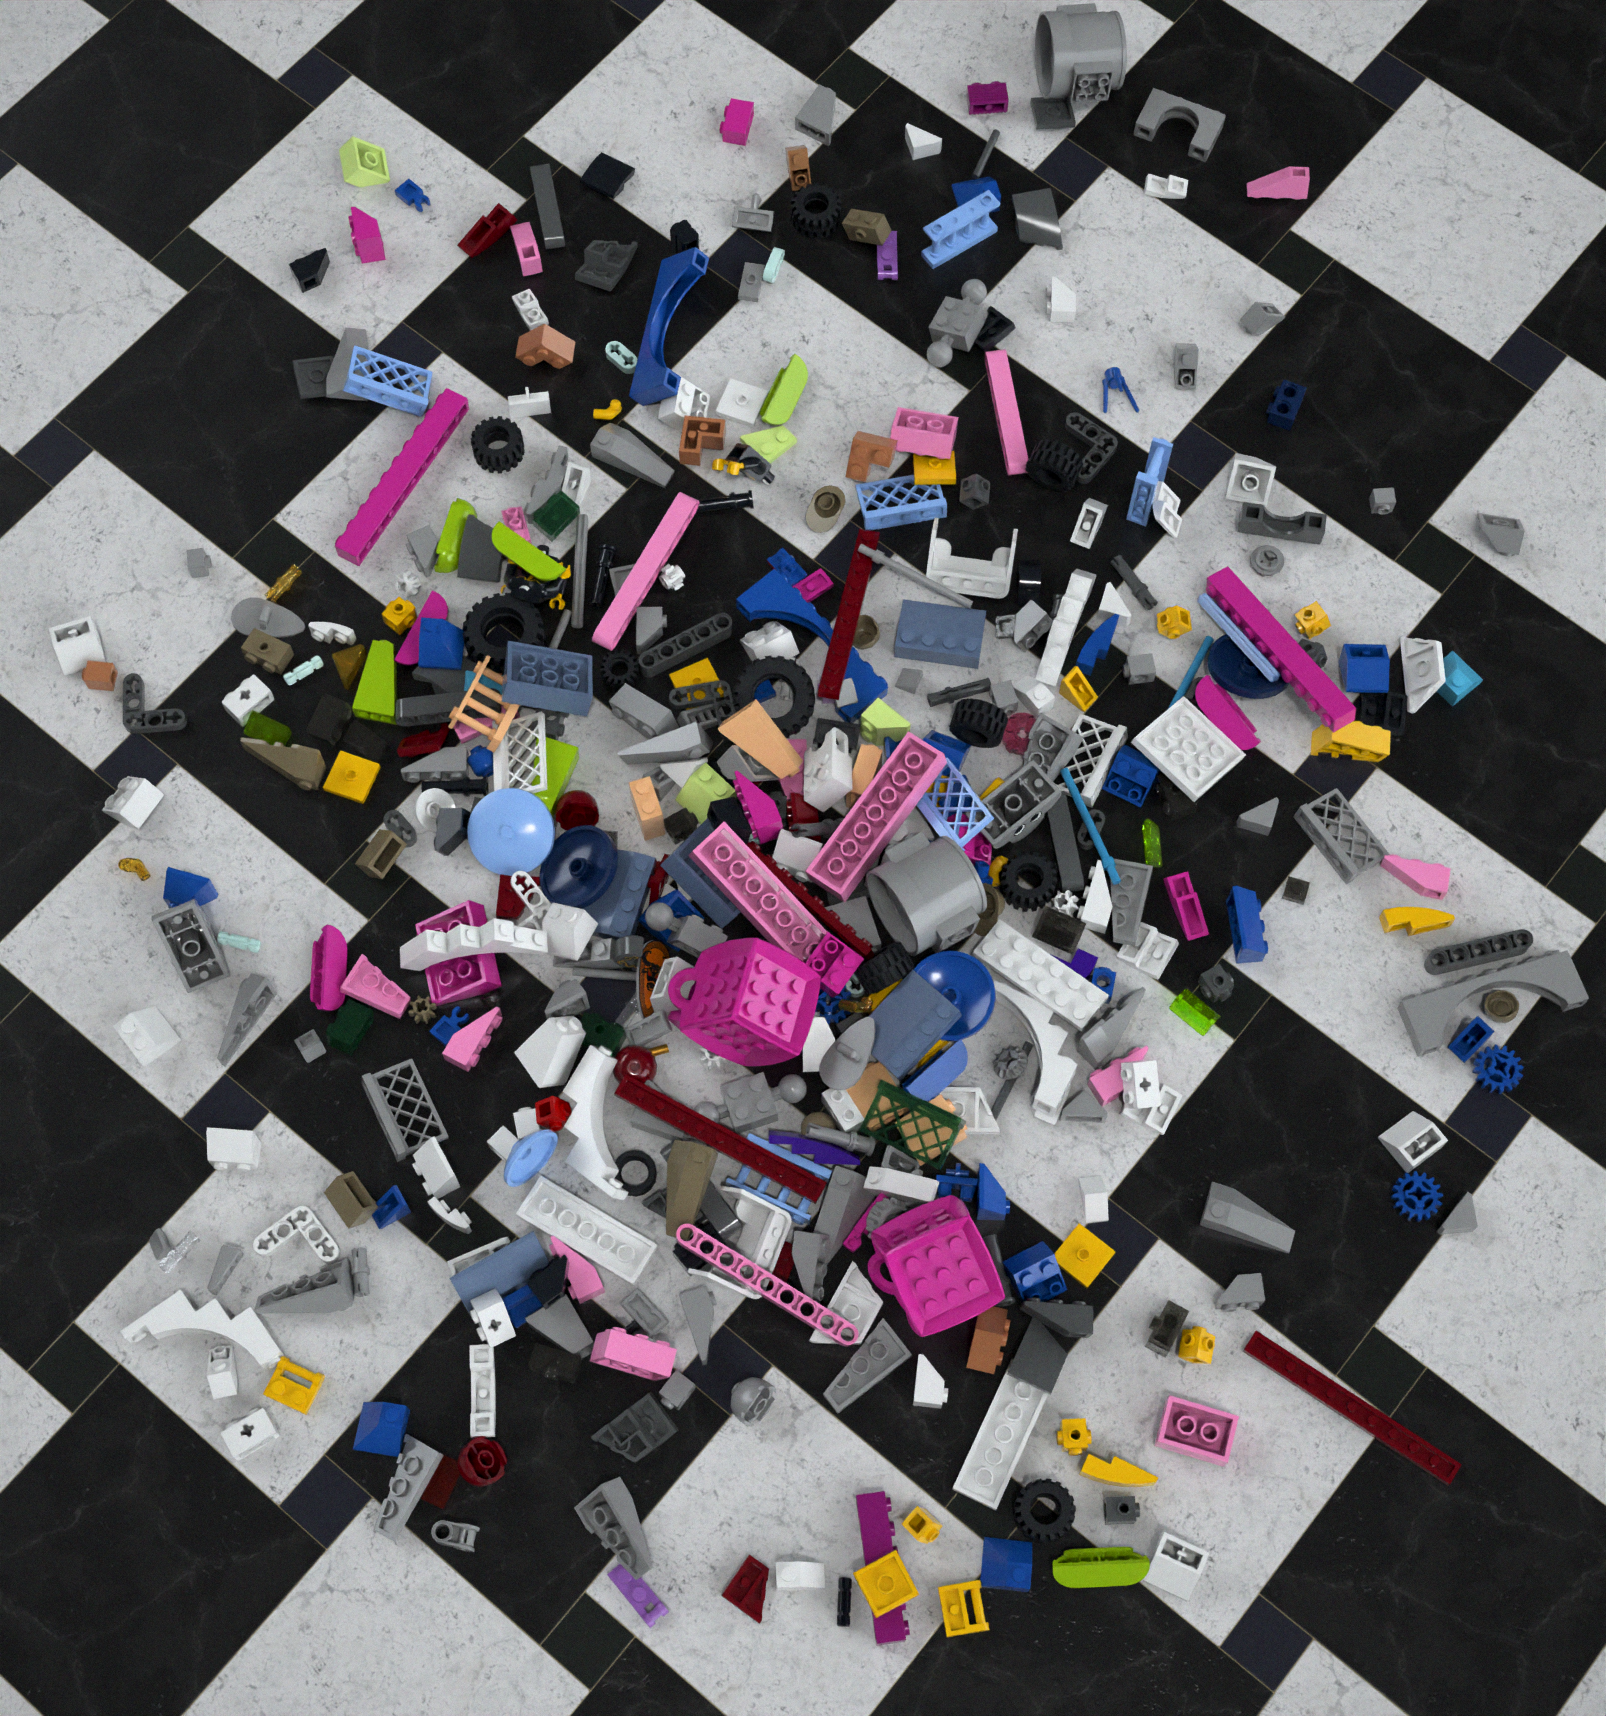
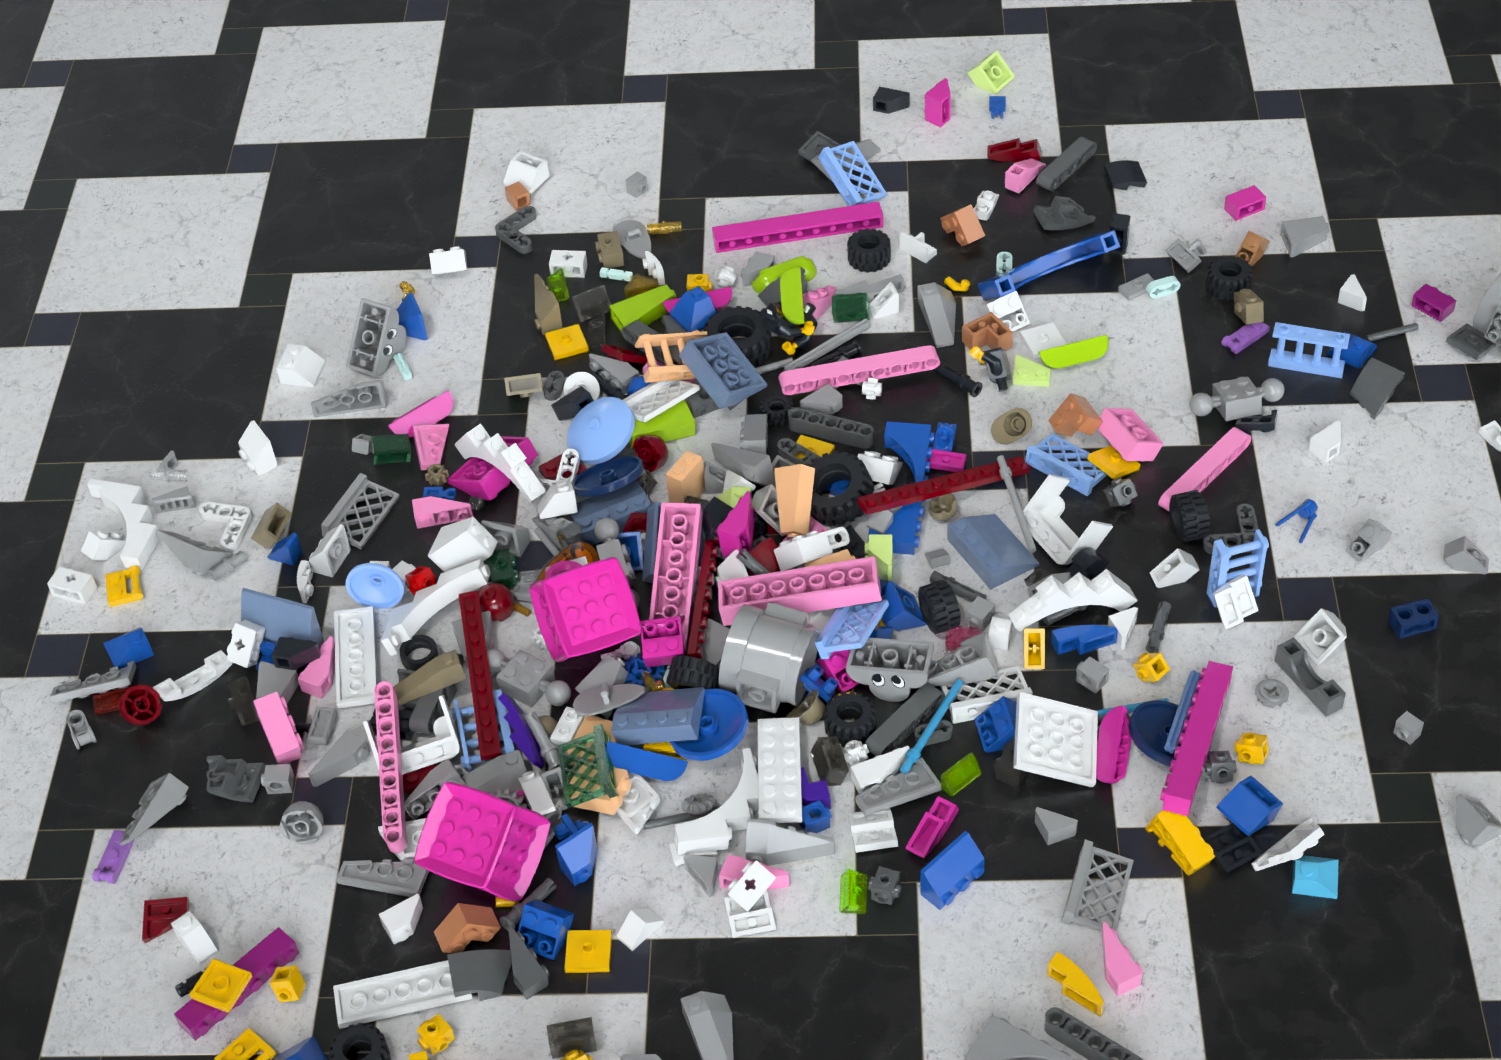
camera: 55 degrees right, 20 degrees down
clear smoke plate [1282,876,1310,905] -> none

